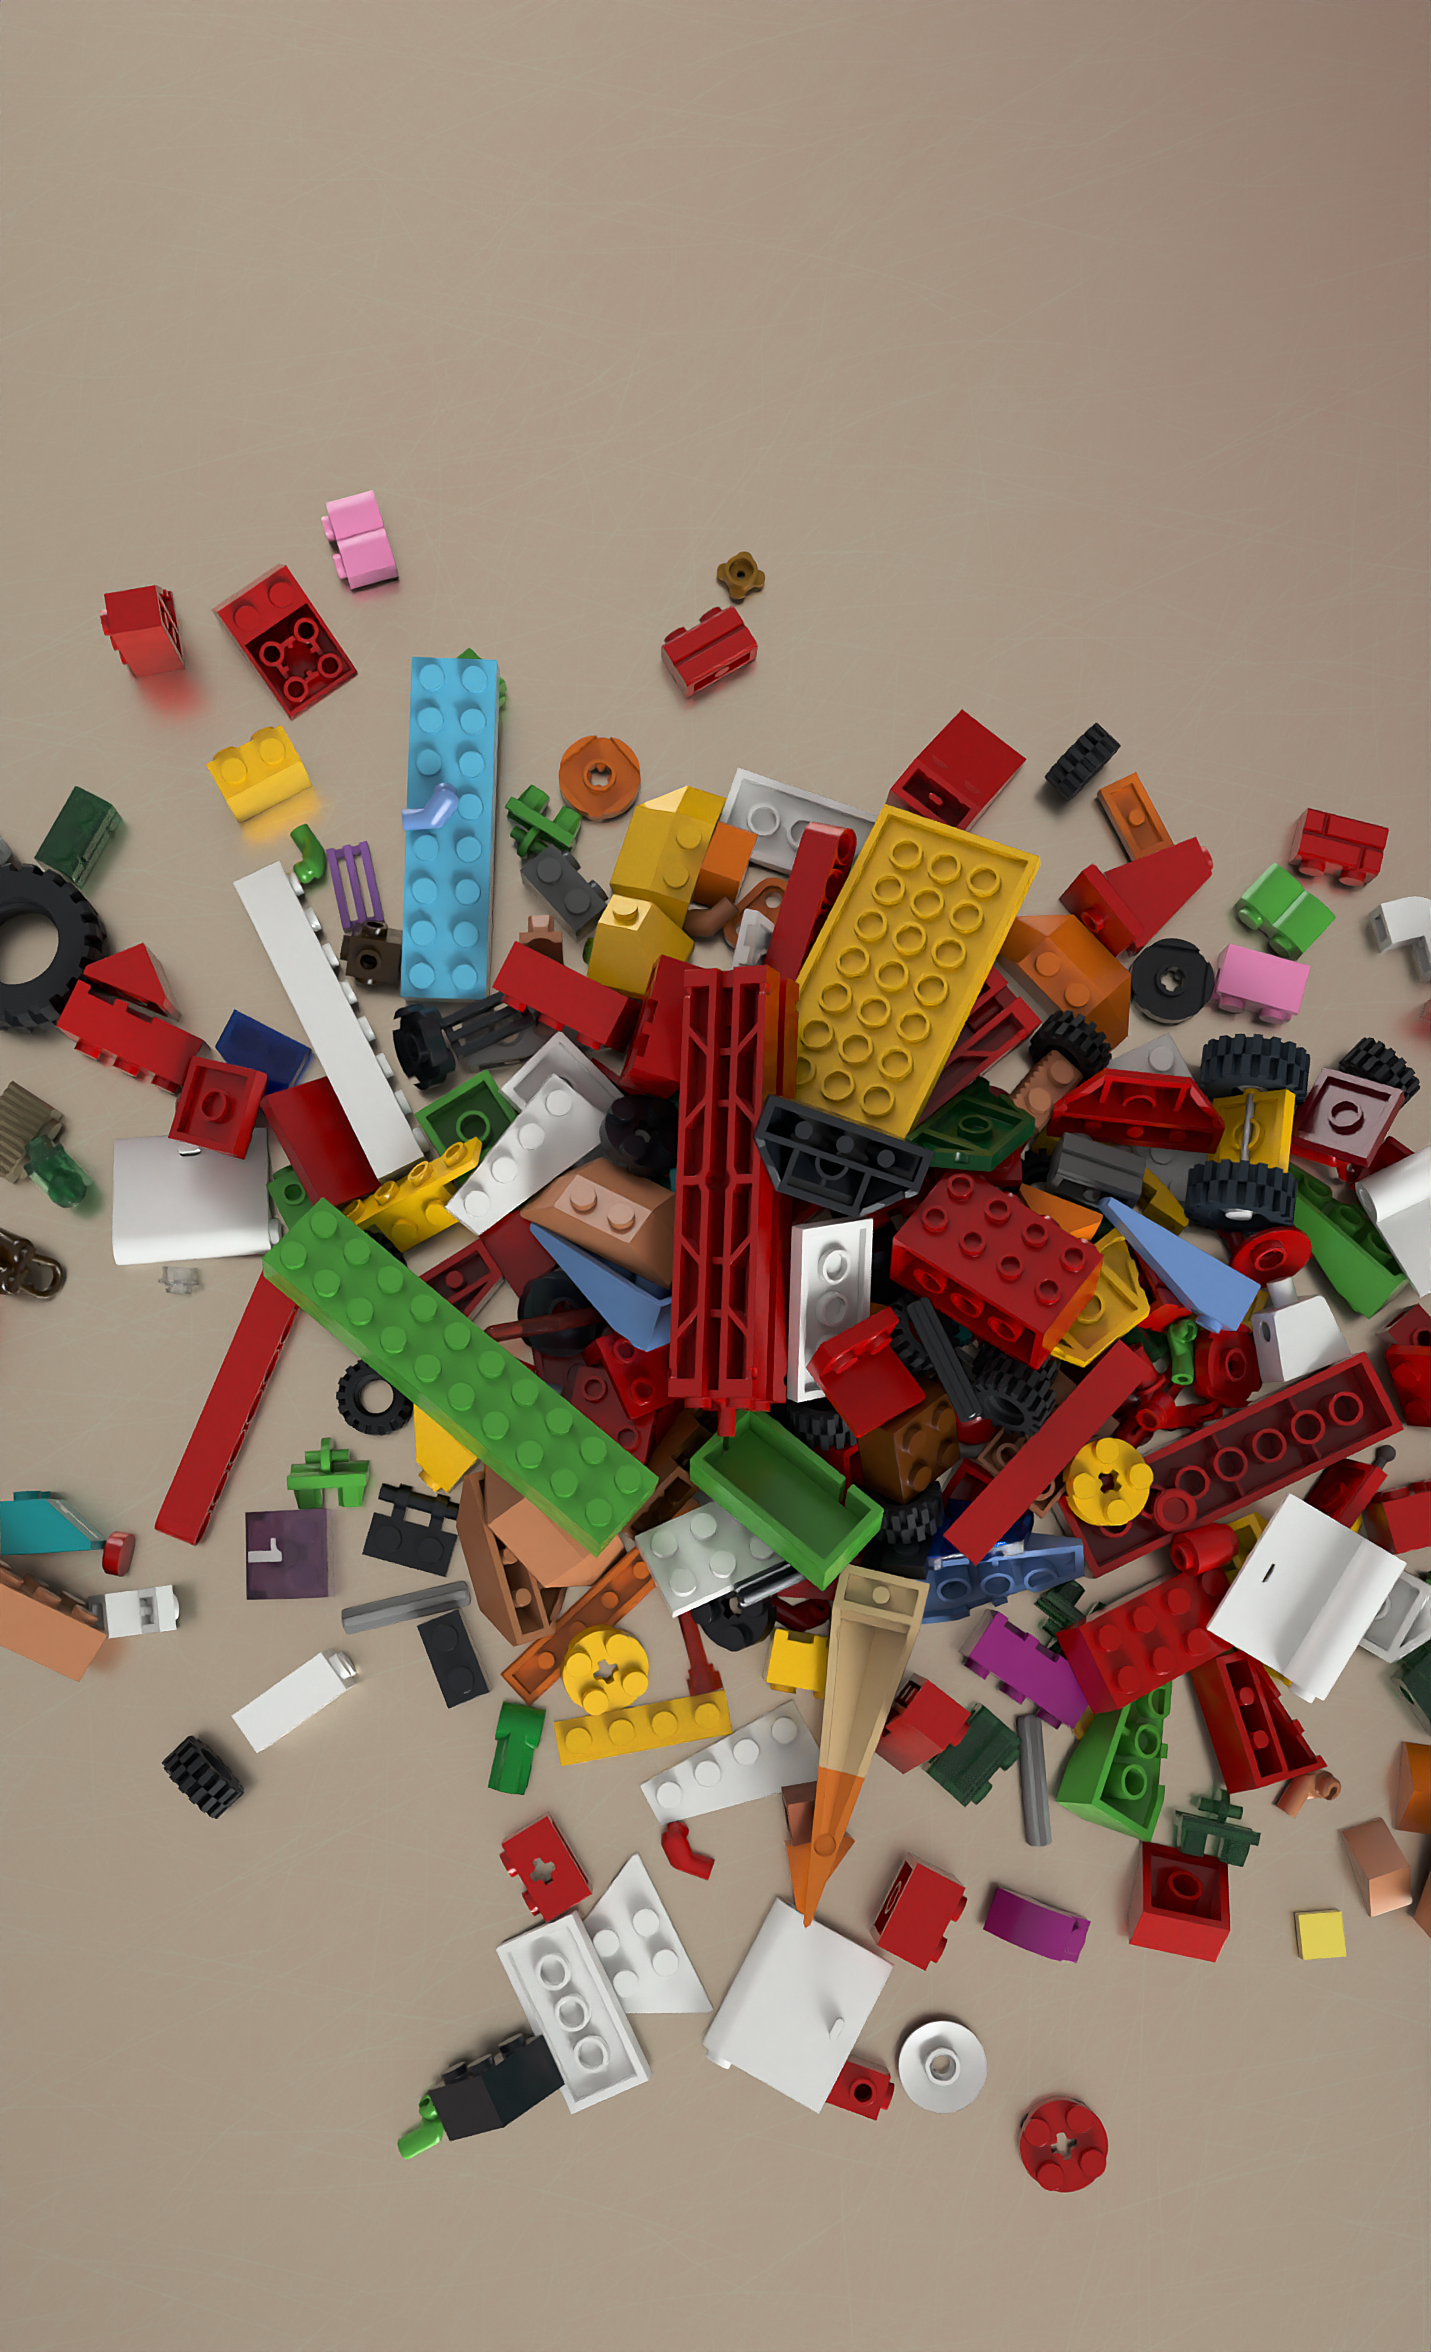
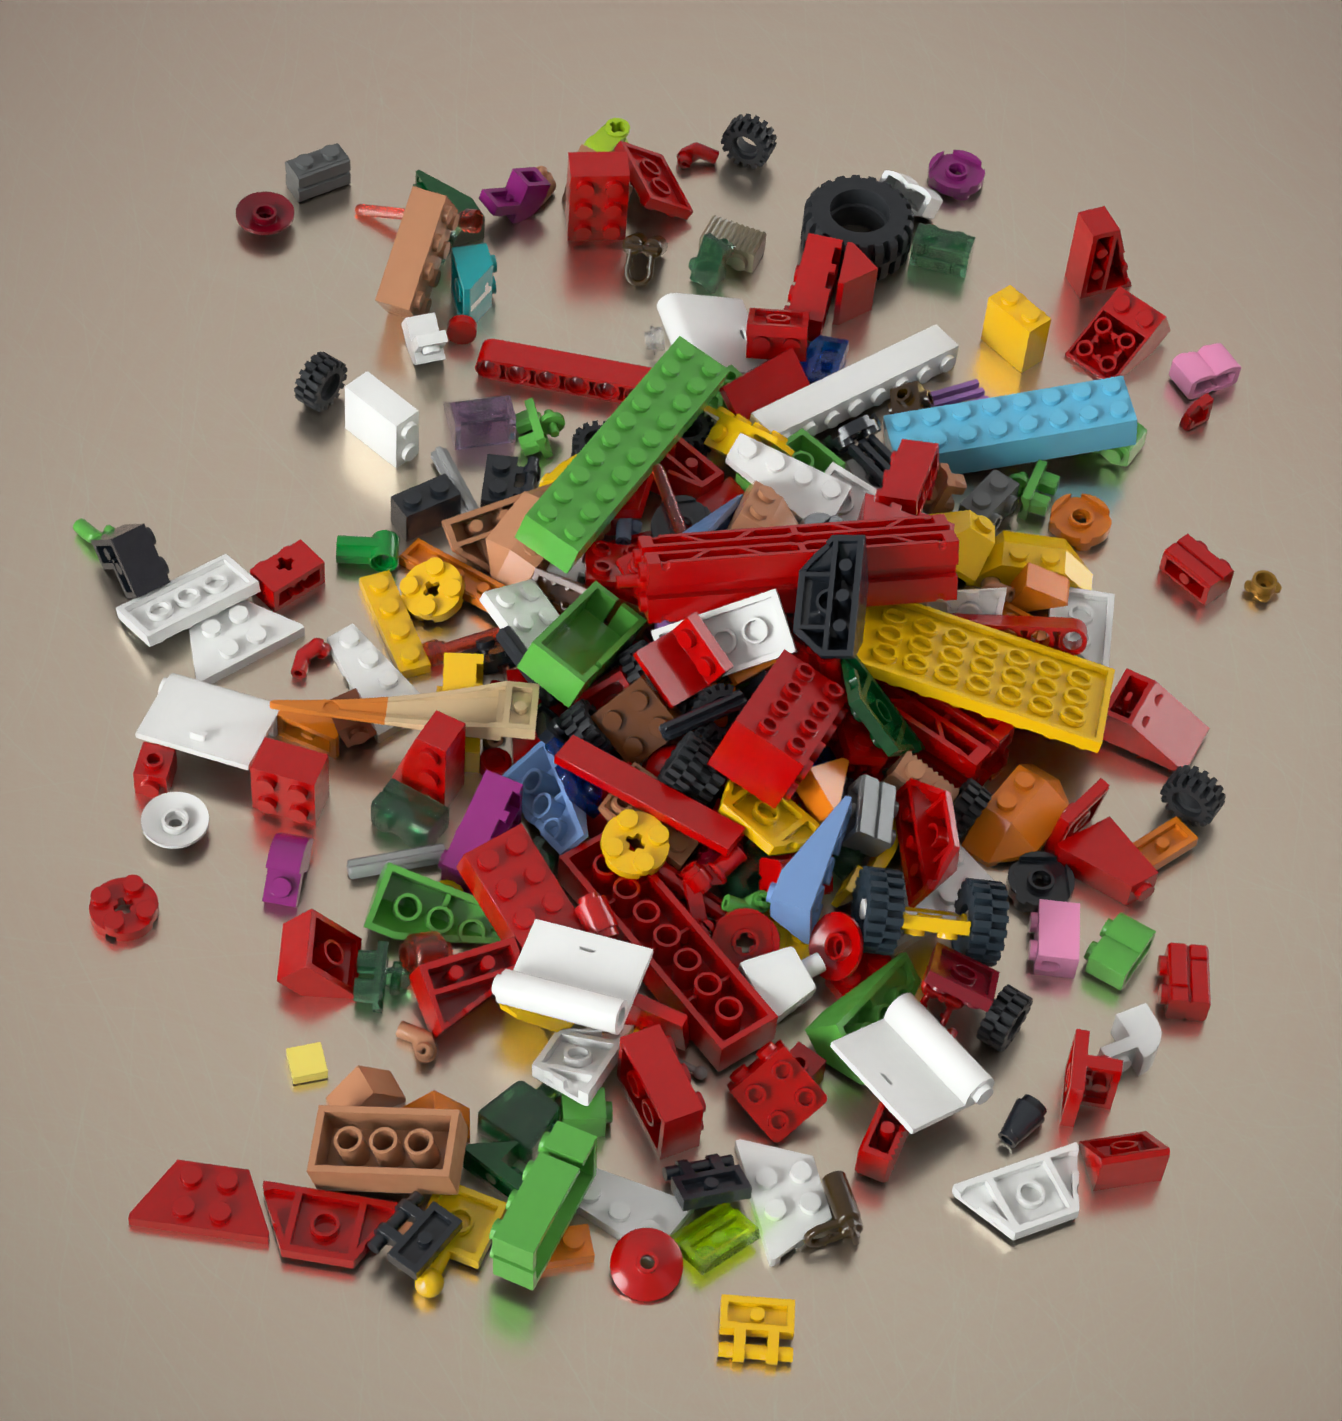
camera: 85 degrees right, 30 degrees down
bright green arm [290,824,326,883] -> none
medium blue arm [402,783,459,831] -> none
red tile [1151,1488,1197,1533] -> none
none -> clear red head [398,931,453,974]
none -> red tile [1179,393,1214,431]

